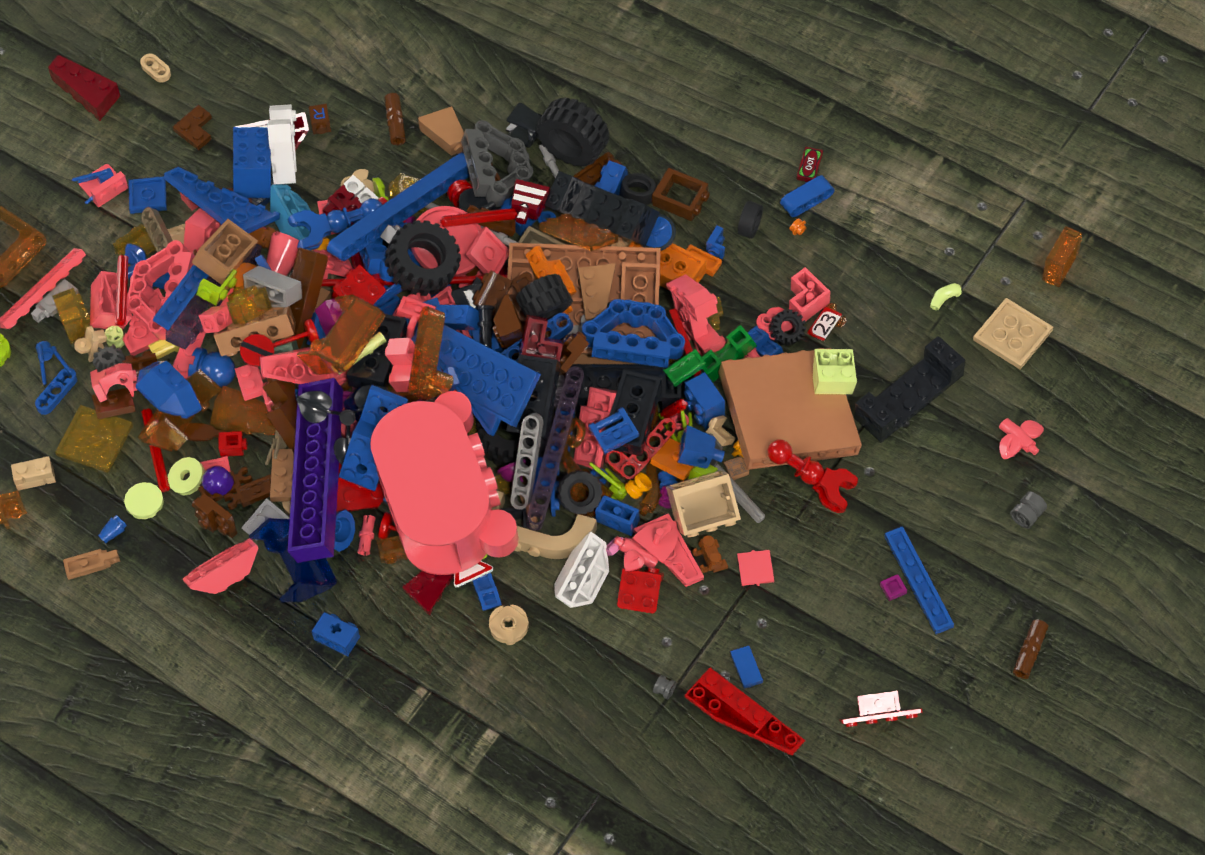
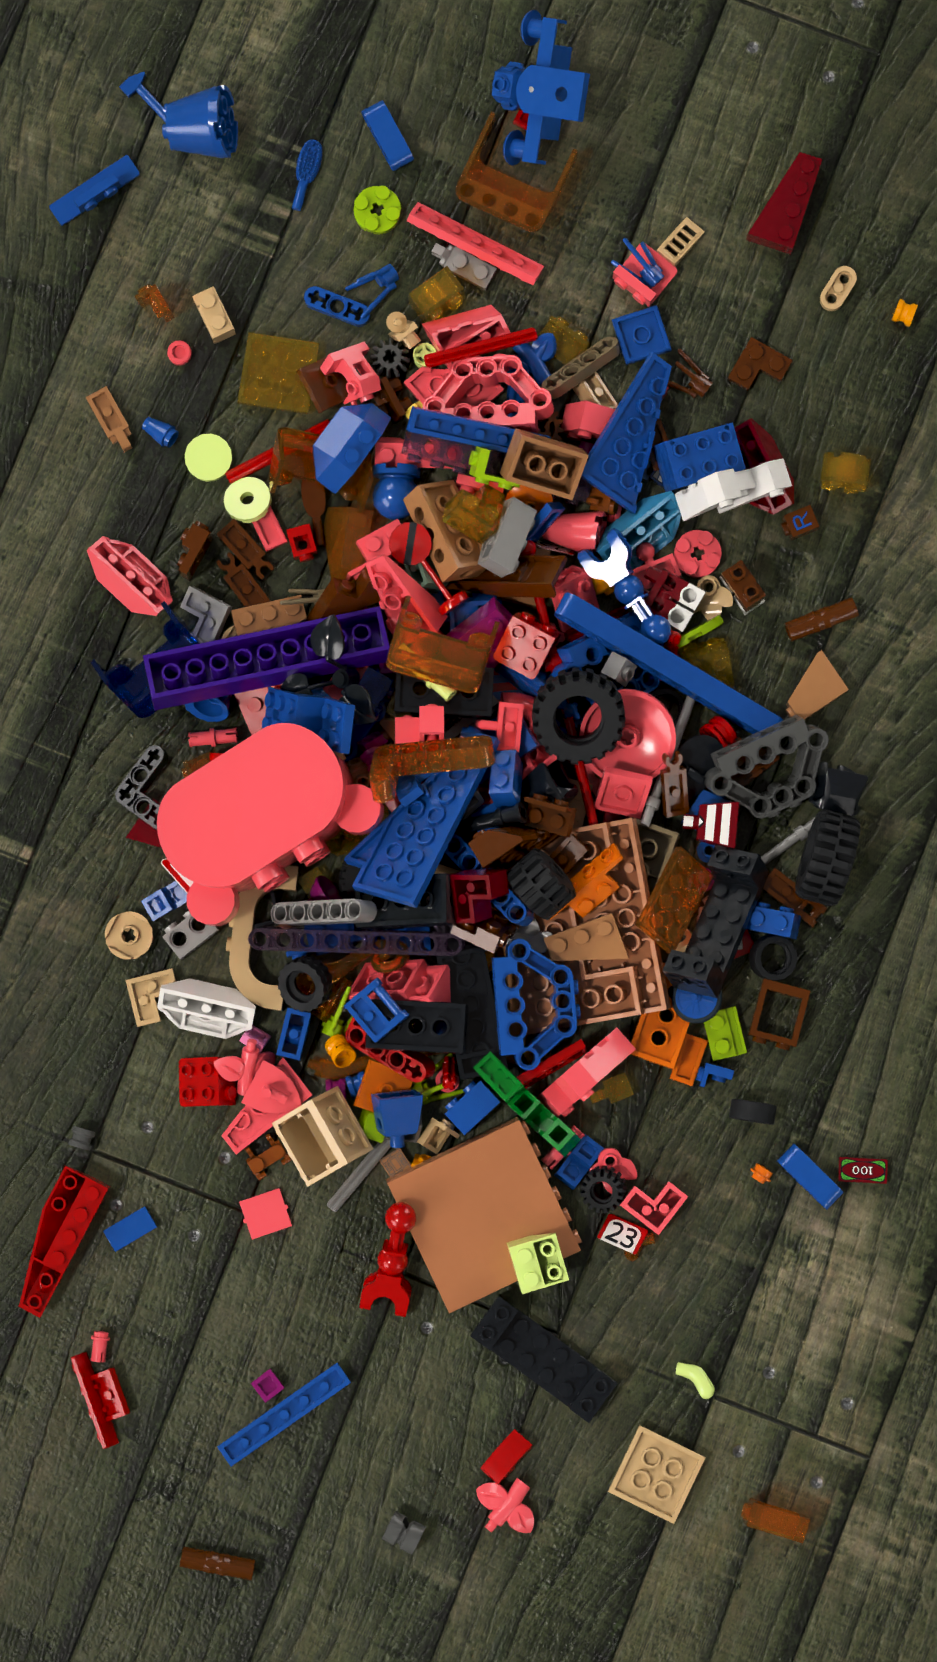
camera: 75 degrees right, 25 degrees up
coral brick [199,305,233,333] -> none
dark purple hair [202,466,234,495] -> none
blue brick [312,612,360,656] -> none
red axle [440,208,517,227] -> none
none -> coral pin [90,1331,110,1362]
none -> black beam [115,745,168,830]
none -> tan plate [126,968,176,1027]
none -> light grey brick [162,910,219,960]
none -> coral tile [167,340,192,366]
none -> red slope [480,1429,532,1485]
none -> tan slope [656,217,705,267]
none -> reddish brown plant [667,349,713,398]
none -> coral plate [673,530,722,578]
none -> lime plate [703,1006,747,1061]
none -> reddish brown hips [719,560,766,615]
none -> clear yellow brick [820,452,871,494]
none -> light orange wheel [892,298,918,327]

